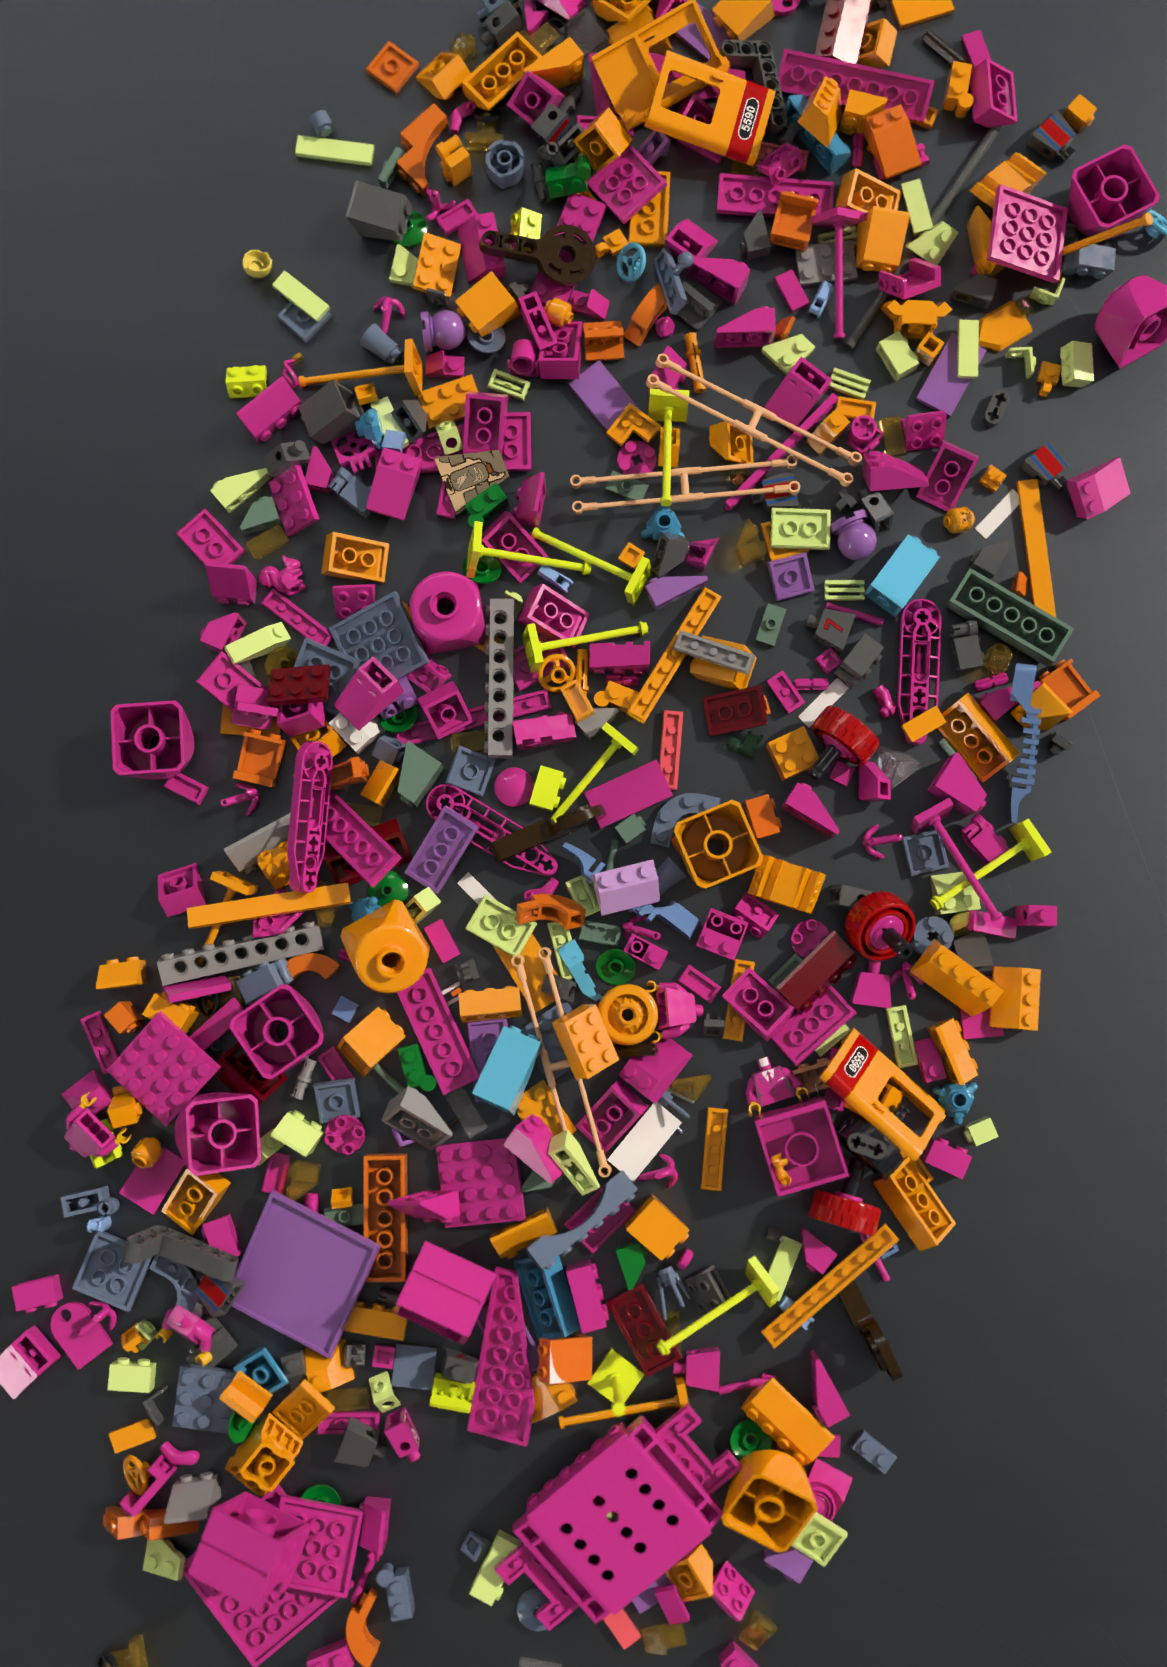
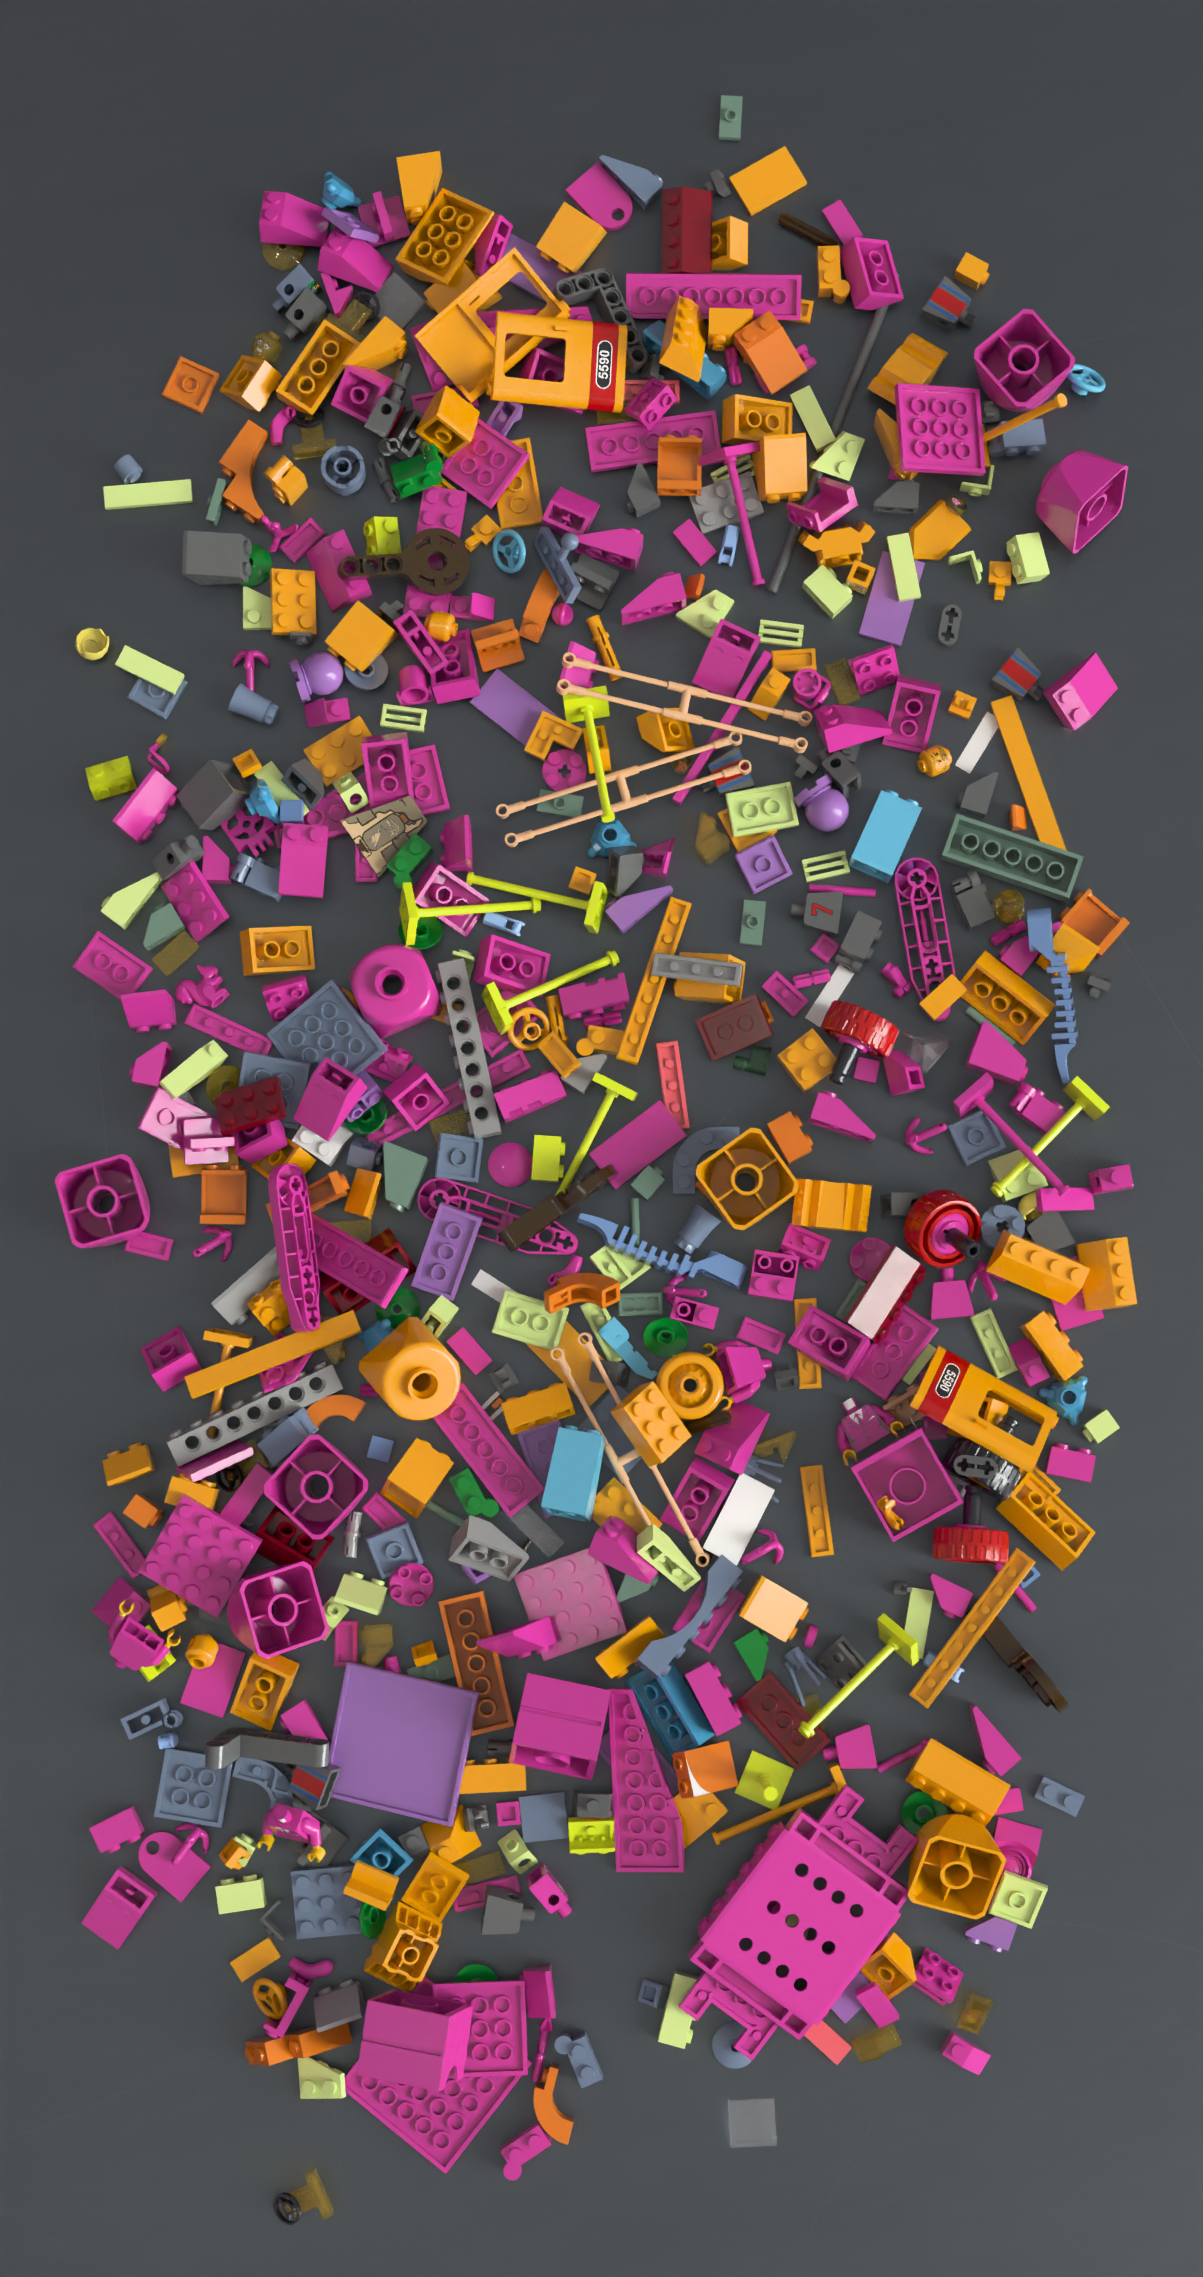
camera: 10 degrees left, 0 degrees up
light orange tile [299,339,423,396] -> none
lavender slope [591,860,660,916] -> none

